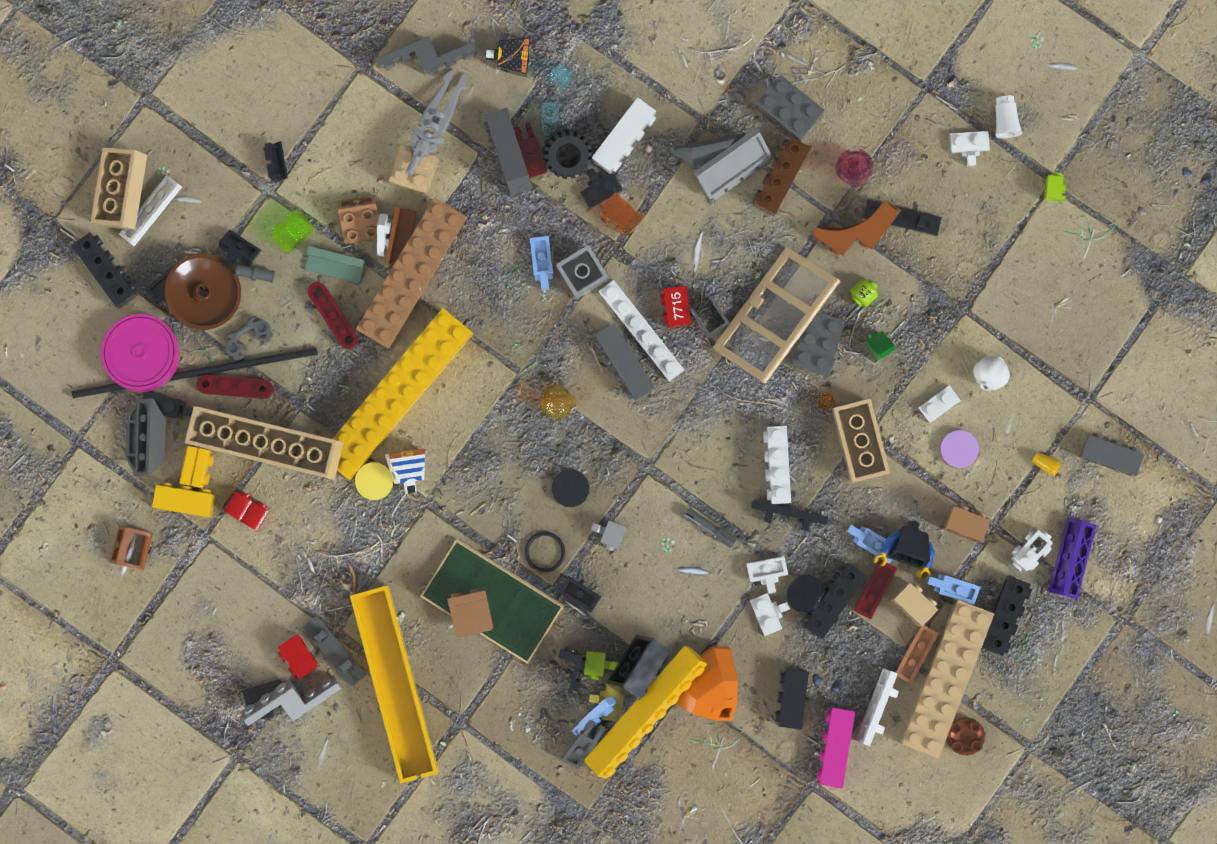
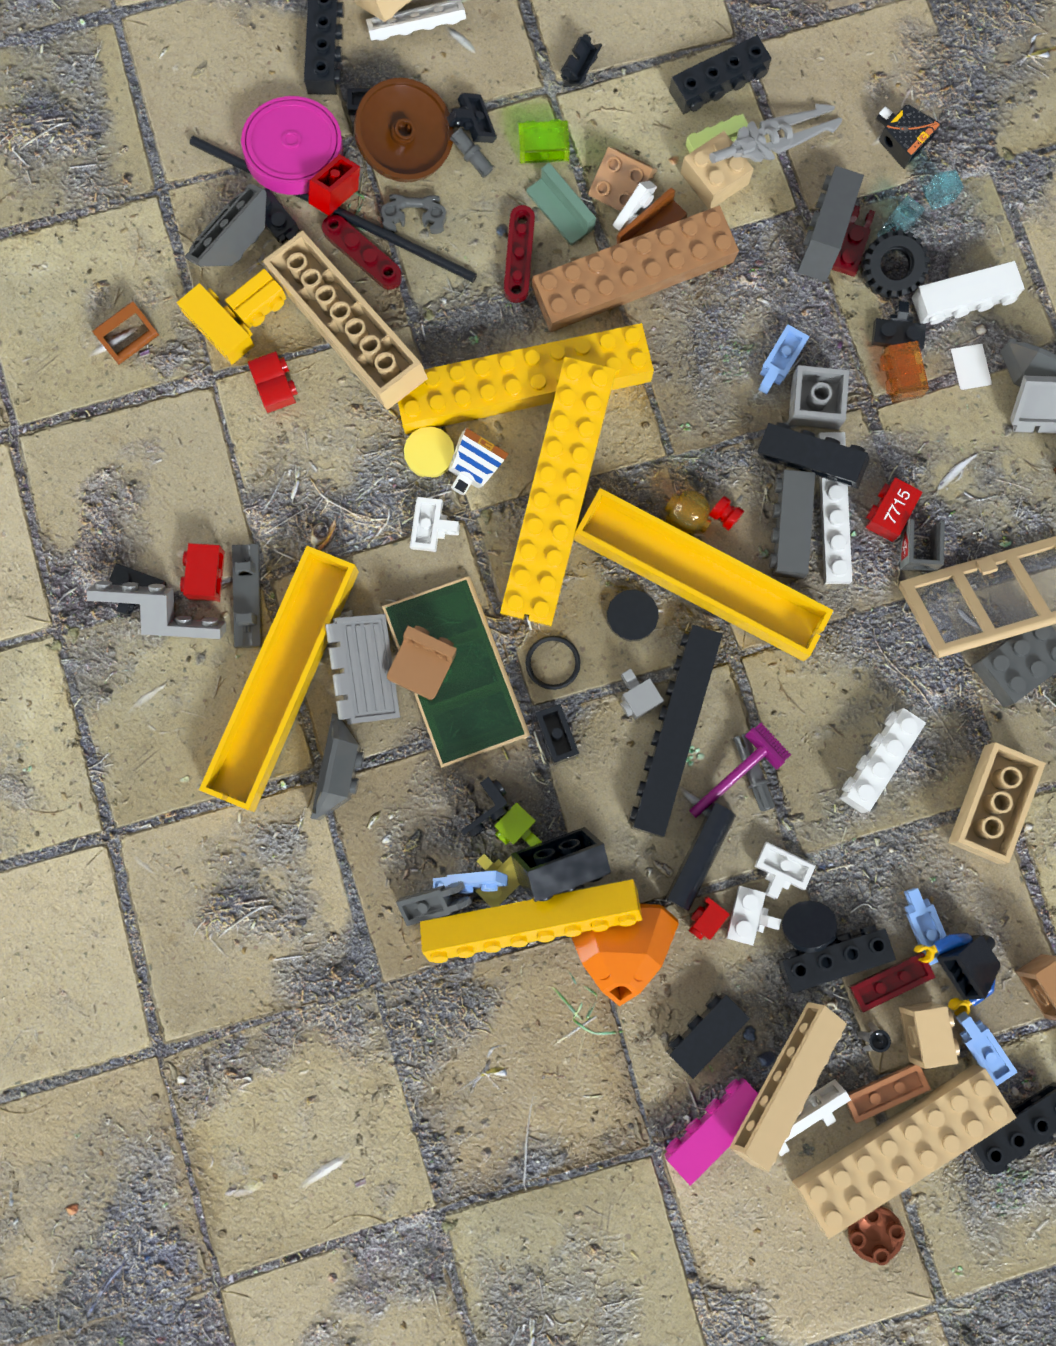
camera: 30 degrees right, 5 degrees down
dark grey bracket [376,36,477,75] -> none
black hinge [751,500,828,532] -> none
clear orange plate [816,392,835,410] -> none
none -> red brick [308,154,360,216]
none -> dark grey wedge [310,713,364,821]
none -> light grey hinge [325,614,400,725]
none -> white hinge [410,497,460,552]
none -> yellow piece [500,357,616,627]
none -> yellow piece [574,488,834,662]
none -> black brick [629,625,723,838]
none -> black brick [664,802,736,912]
none -> black brick [669,35,772,115]
none -> yellowish green piece [686,114,748,153]
none -> red brick [688,897,730,940]
none -> magenta piece [689,722,791,818]
none -> red wheel [709,495,745,531]
none -> tan brick [729,1002,847,1172]
none -> black brick [757,422,869,489]
none -> black piece [857,1022,891,1052]
none -> white sticker [951,344,992,390]

